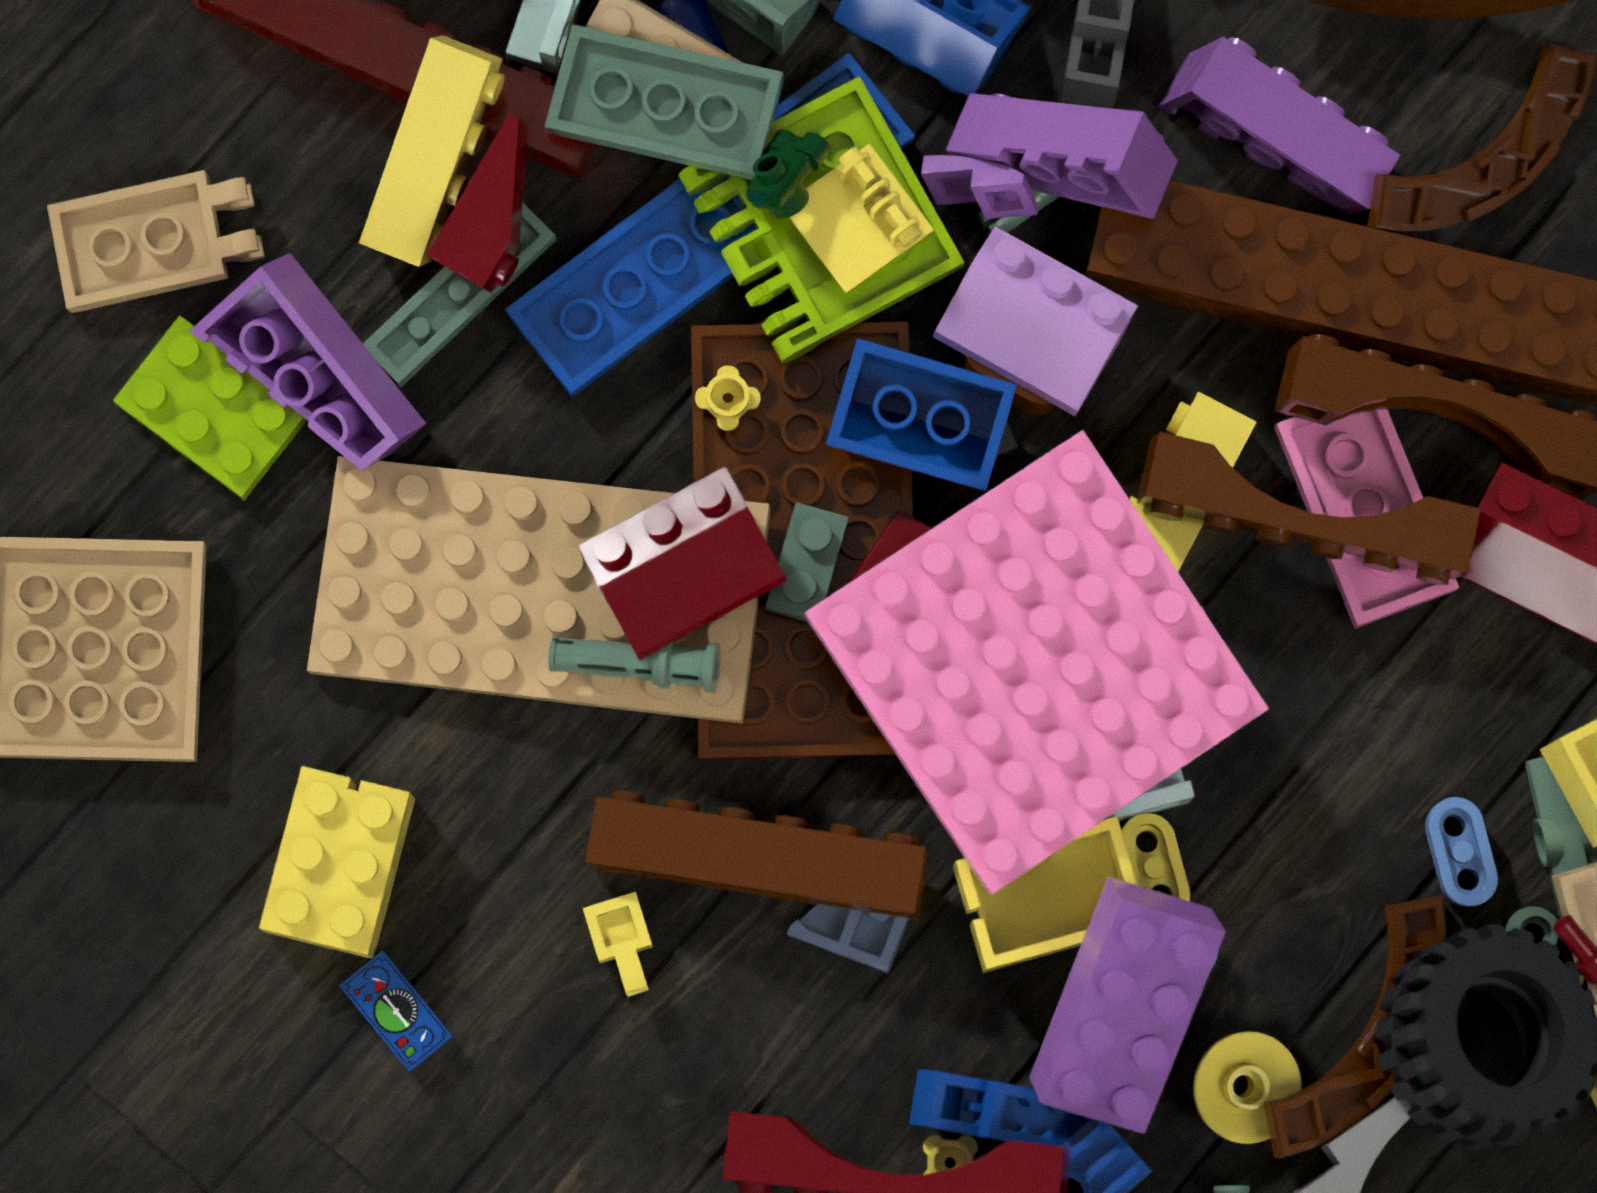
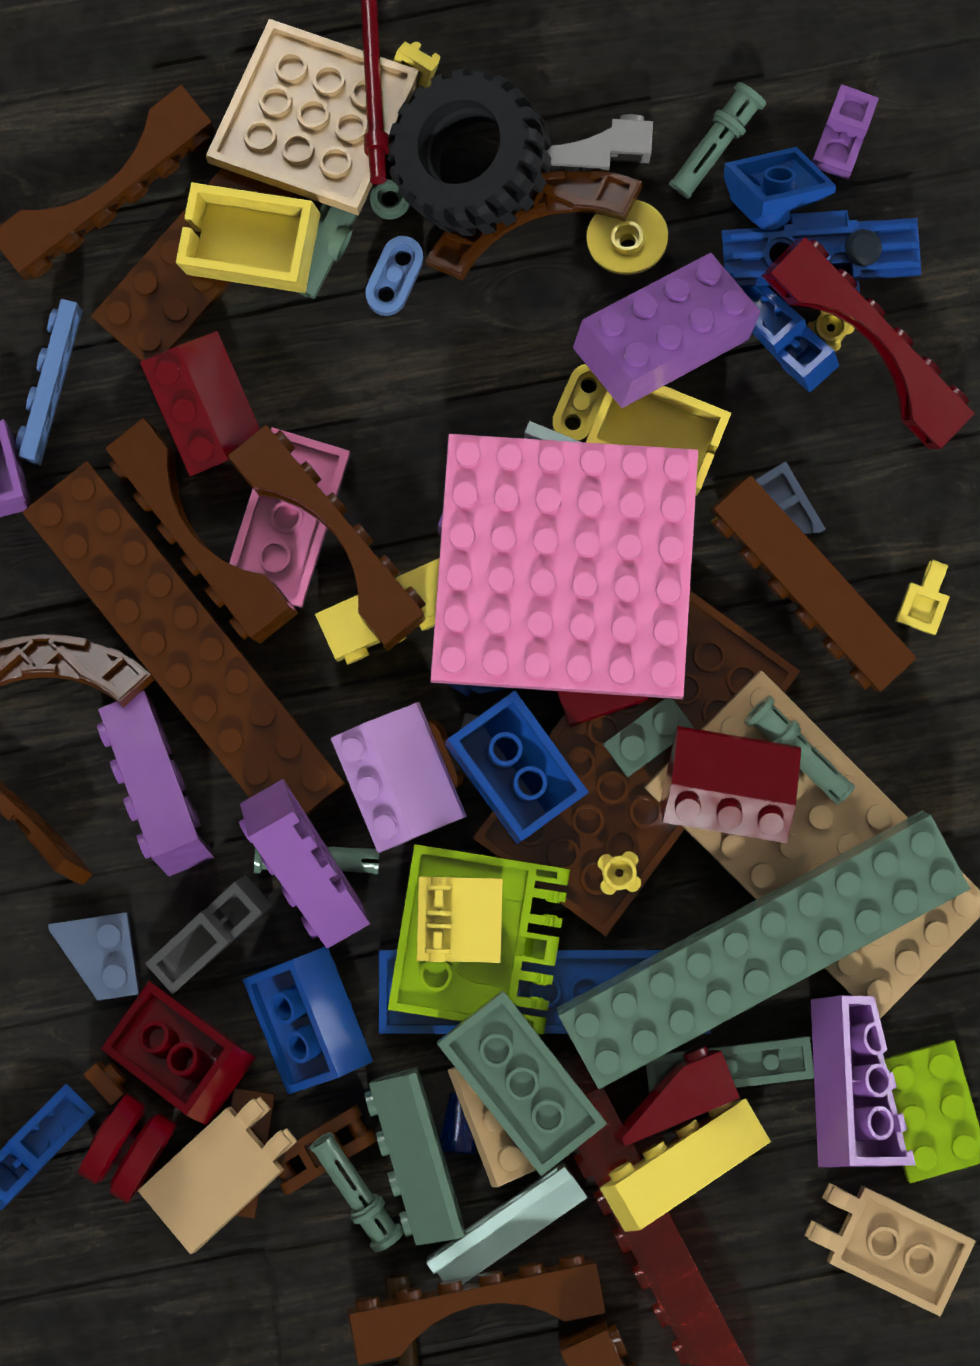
camera: 140 degrees left, 5 degrees up
dark green plate [746,129,831,219] -> none
medium lavender slope [921,155,1039,219] -> none
none -> sand green brick [557,810,970,1089]

